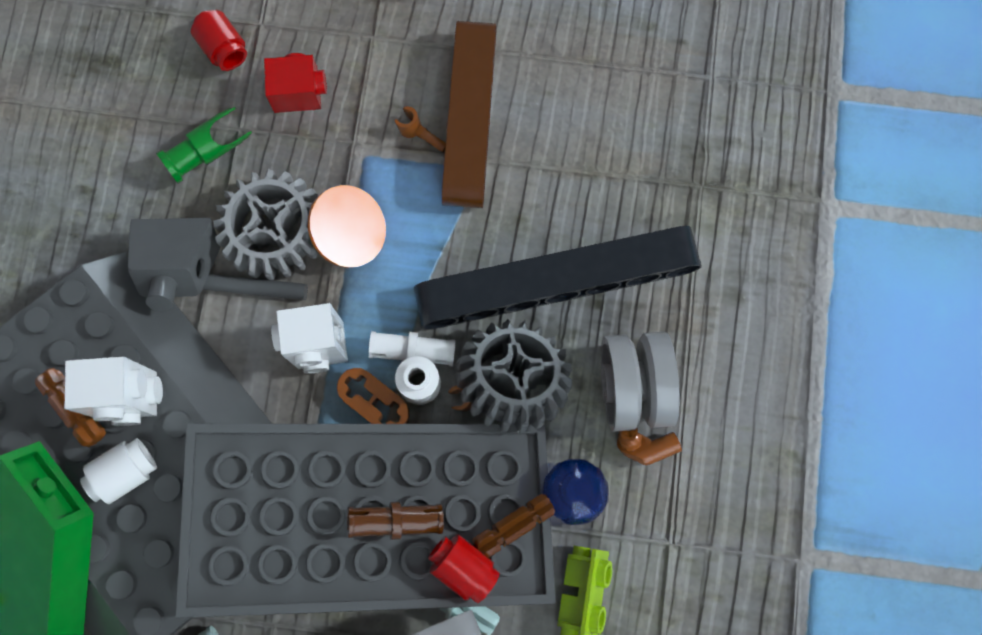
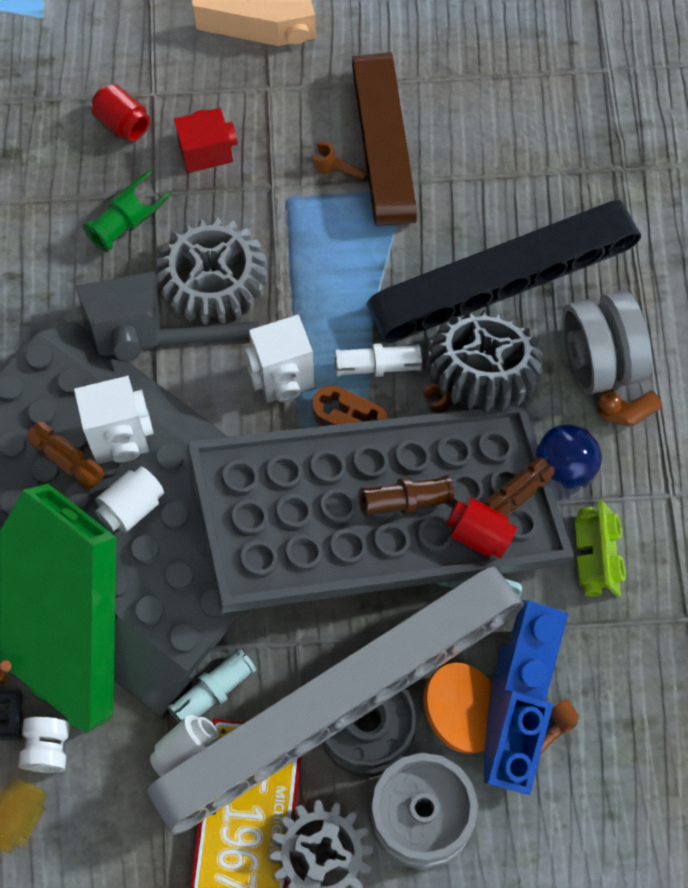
camera: 10 degrees left, 10 degrees down
piece [308,185,386,268] -> none
white brick [395,356,441,405] -> none

